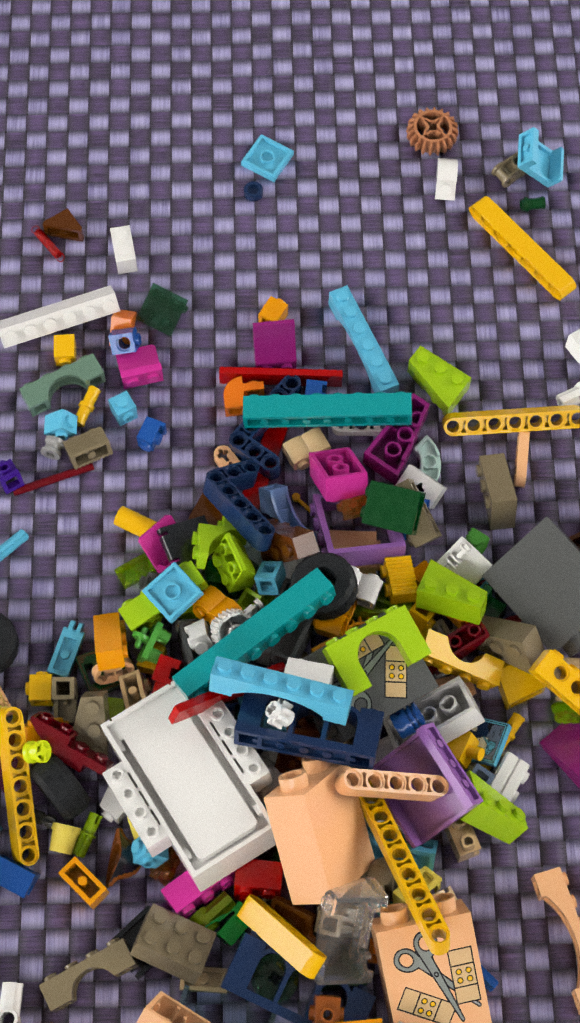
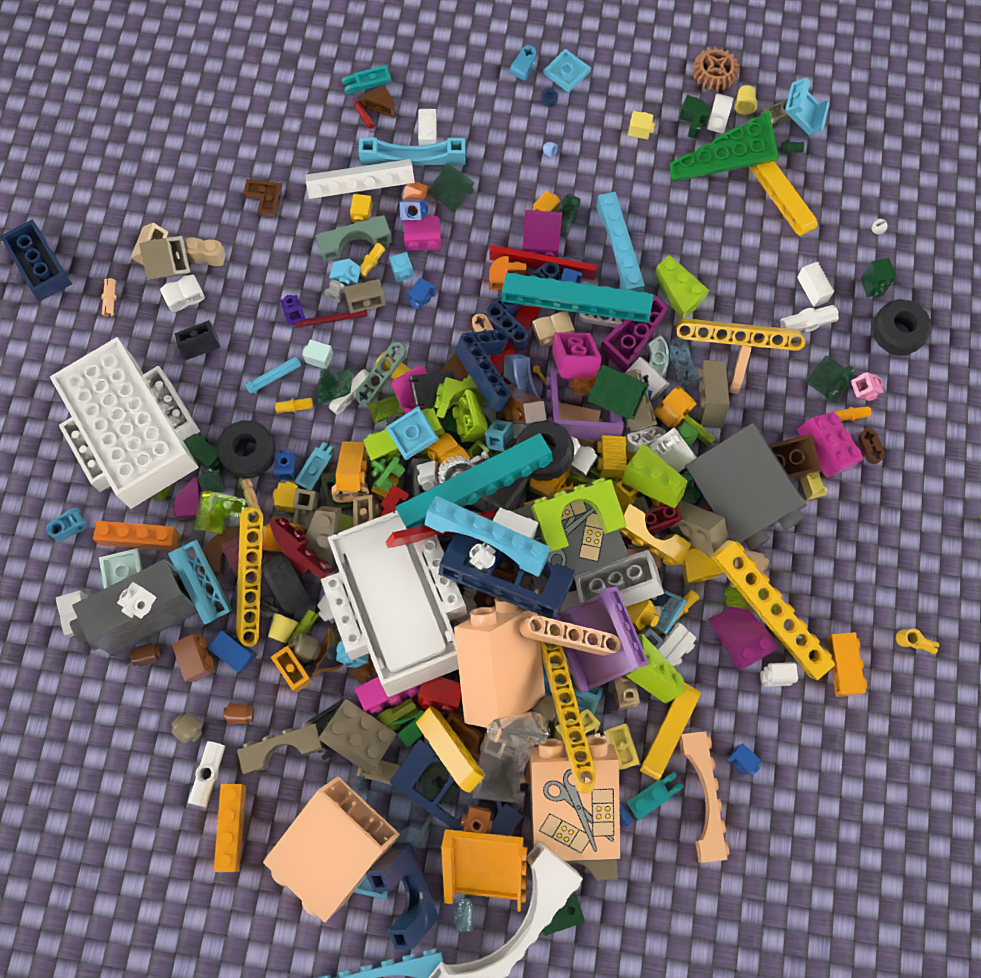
camera: 10 degrees right, 5 degrees up
neon yellow wheel [22,740,52,764] -> none
blue piece [390,702,427,739] -> none
none -> dark orange brick [223,703,254,724]
none -> blue brick [274,449,296,480]
none -> yellow axle [275,398,313,414]
none -> dark tan head [289,633,321,663]
none -> light aqua brick [302,340,333,370]
none -> clear green hinge [316,367,354,406]
none -> white beam [329,369,370,414]
none -> teal hinge [342,65,392,94]
none -> sand green beam [355,342,407,405]
none -> medium azure arch [359,138,465,165]
none -> dark azure piece [509,45,536,81]
none -> light blue hinge [543,142,558,158]
none -> clear green brick [557,194,581,238]
none -> light yellow hinge [607,723,641,770]
none -> white beam [626,426,666,452]
none -> teal hinge [626,772,684,821]
none -> light yellow brick [628,111,655,140]
none -> yellow beam [639,683,701,781]
none -> light orange brick [653,385,697,429]
none -> green wing [669,110,779,182]
none -> clear light blue beam [669,337,697,389]
none -> dark green brick [679,95,709,139]
none -> lime axle [680,414,715,446]
none -> light yellow piece [735,85,757,115]

